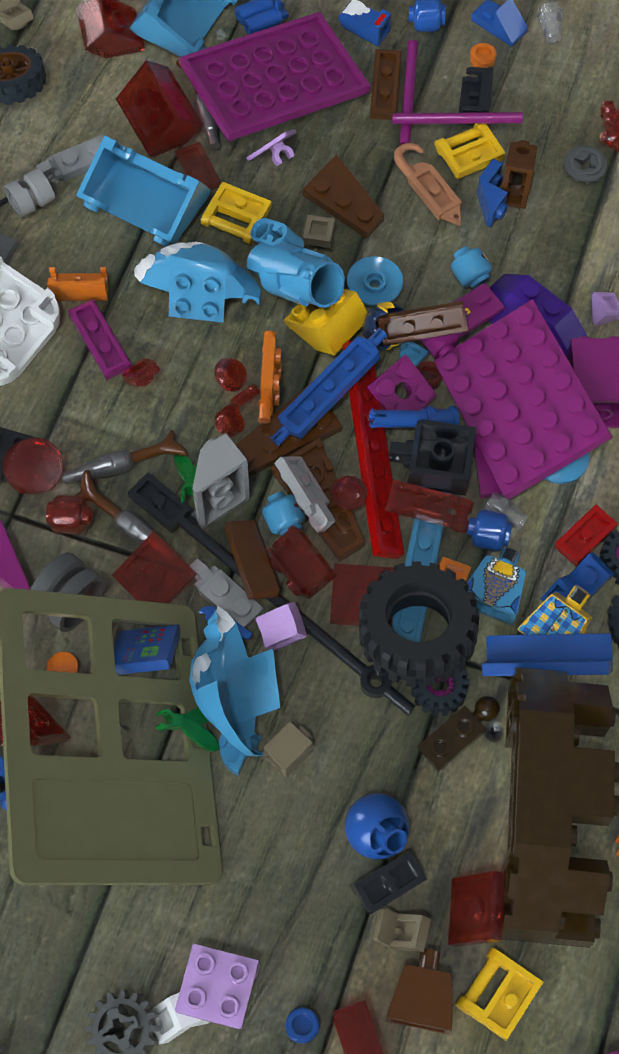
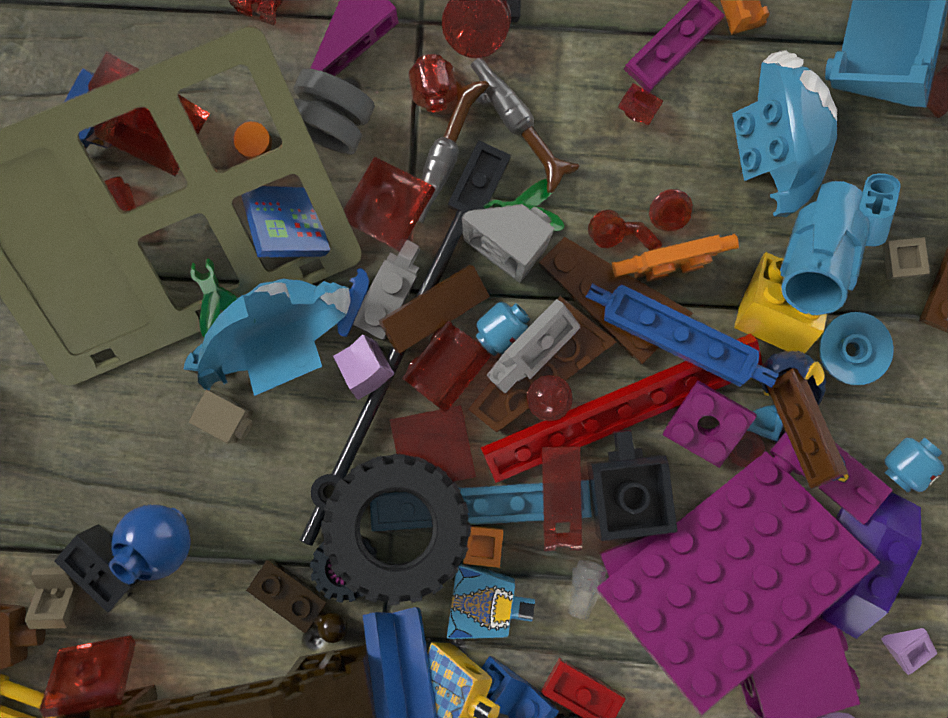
camera: 75 degrees right, 20 degrees up
yellow plate [201,182,272,245] -> none
blue pin [369,406,459,428] -> none
blue head [467,510,513,552] -> none

